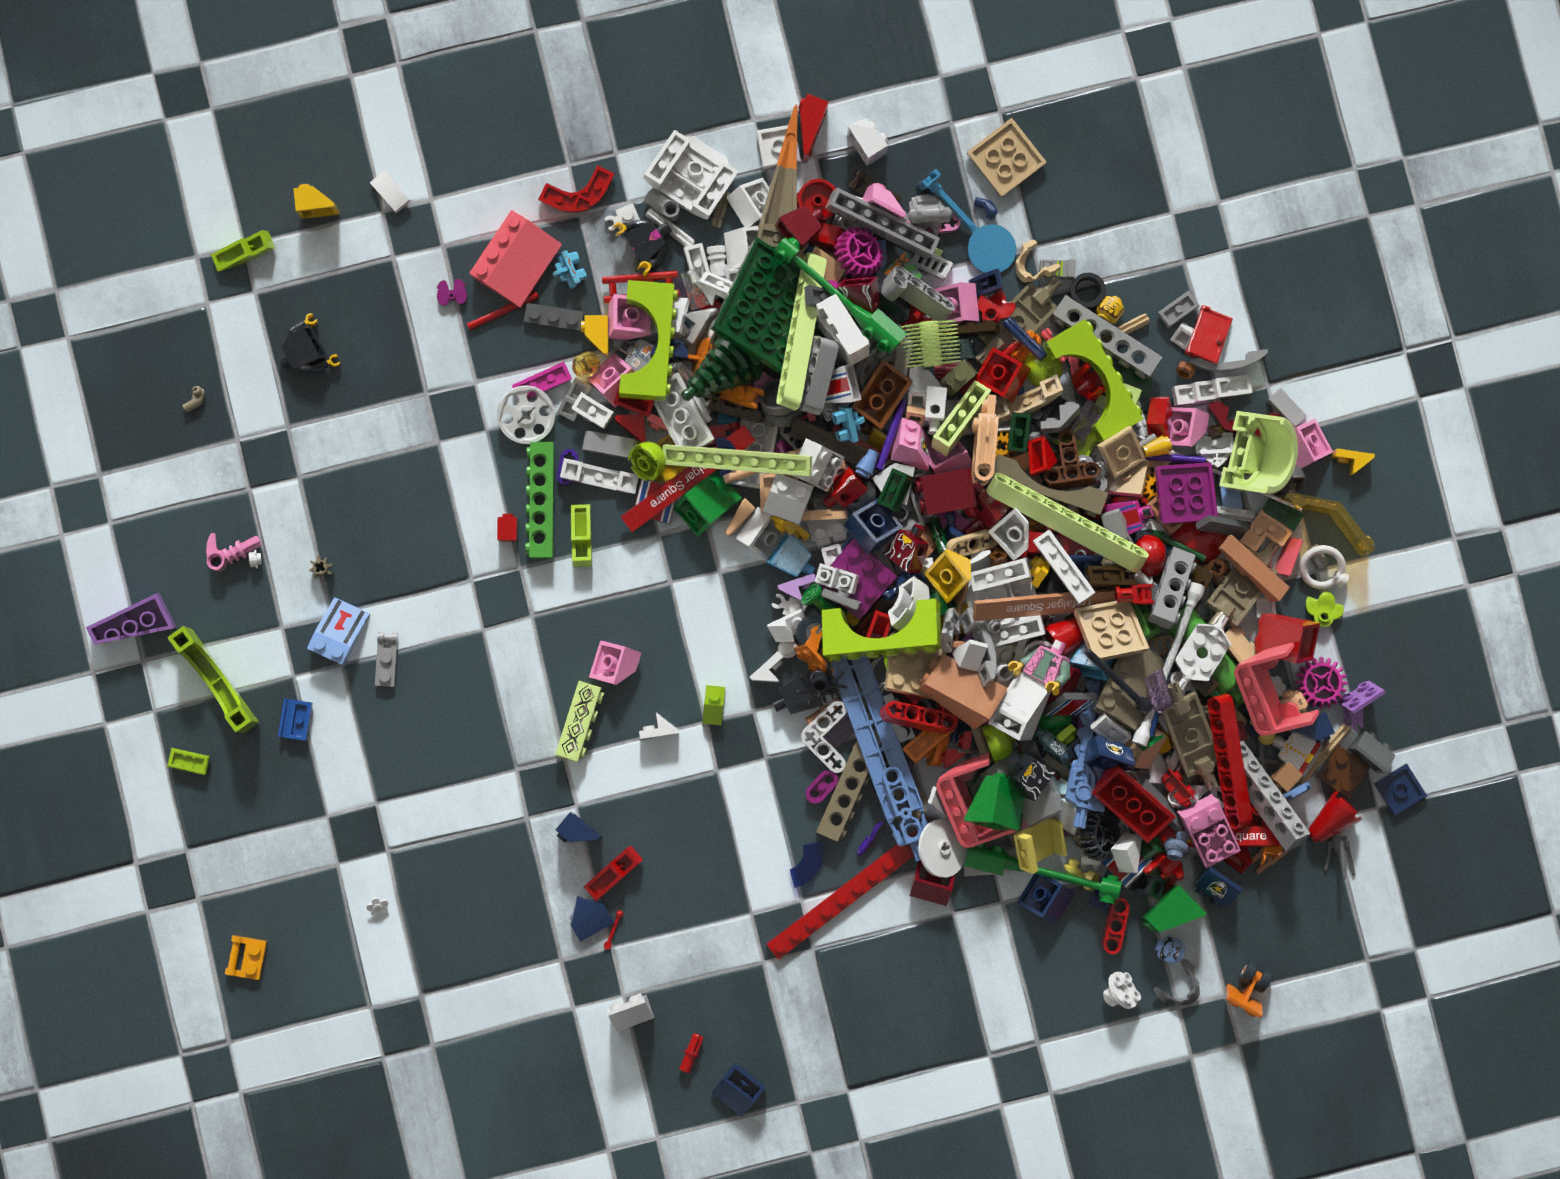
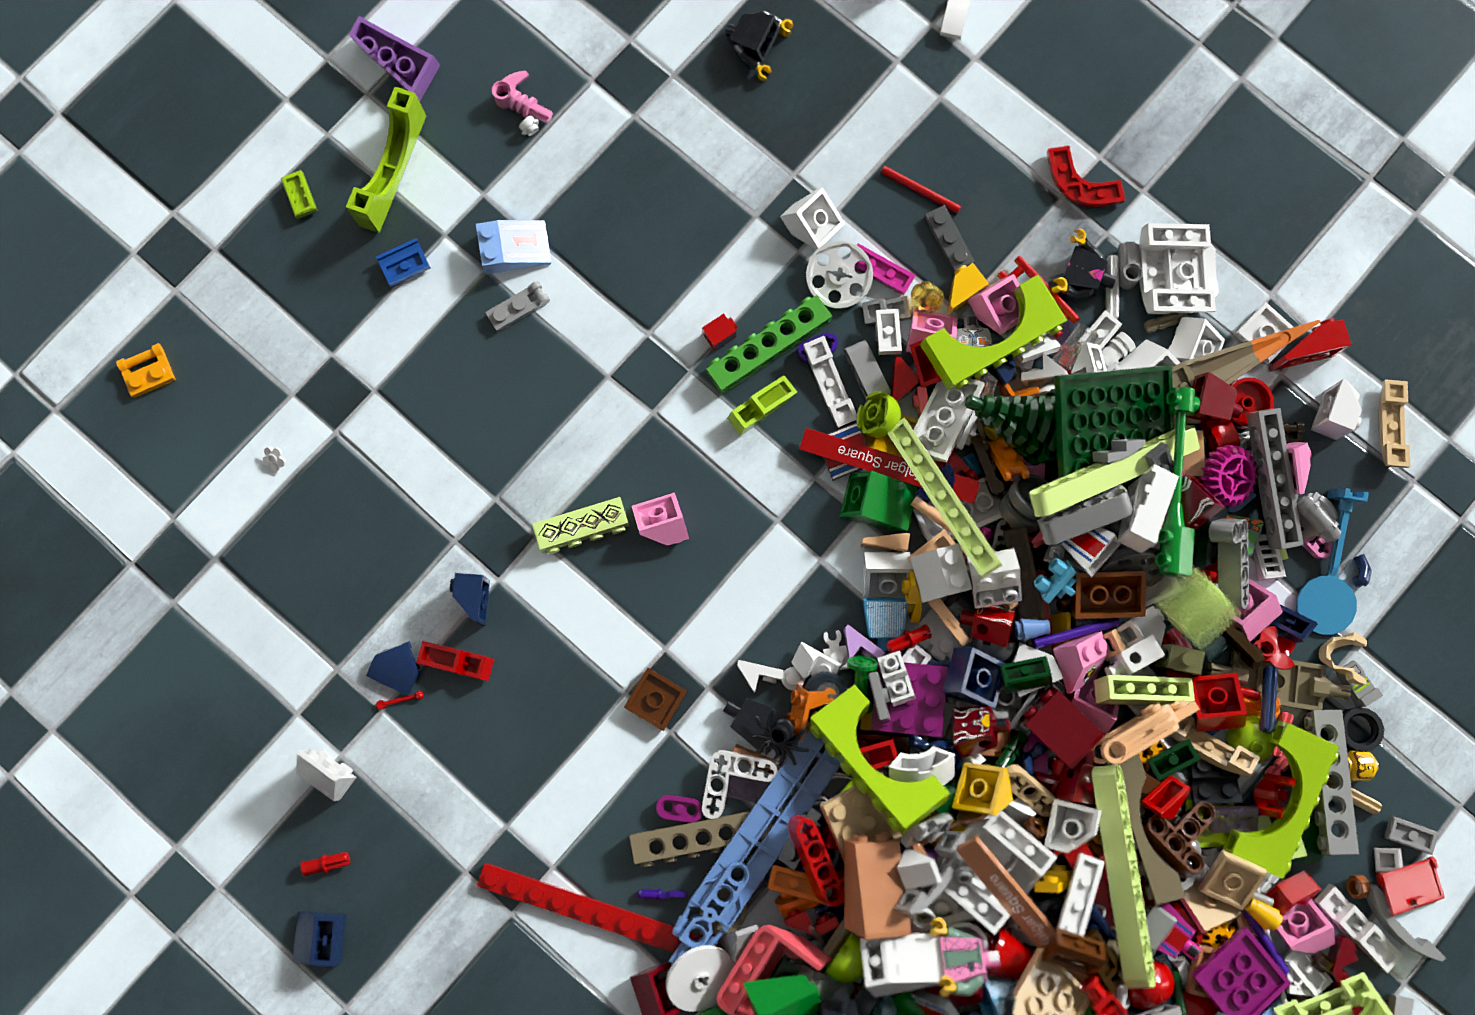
camera: 60 degrees right, 5 degrees down
dark tan gear [309,556,334,580] -> none
magenta piece [437,279,467,306] -> none
coral slope [470,210,562,308] -> none
medium azure hips [553,250,587,289] -> none
white plate [605,203,640,231] -> none
white slope [639,713,679,739] -> none
lime slope [702,685,725,726] -> none
clear blue tile [789,841,823,888] -> none
tan plate [966,118,1047,198] -> none
light grey slope [1041,402,1081,434] -> none
none -> reddish brown plate [624,668,688,731]
none -> white slope [780,187,845,250]
none -> red axle [886,624,932,654]
none -> reddish brown tile [1041,927,1106,976]
none -> light grey slope [1092,439,1145,463]
none -> tan slope [1379,380,1410,468]

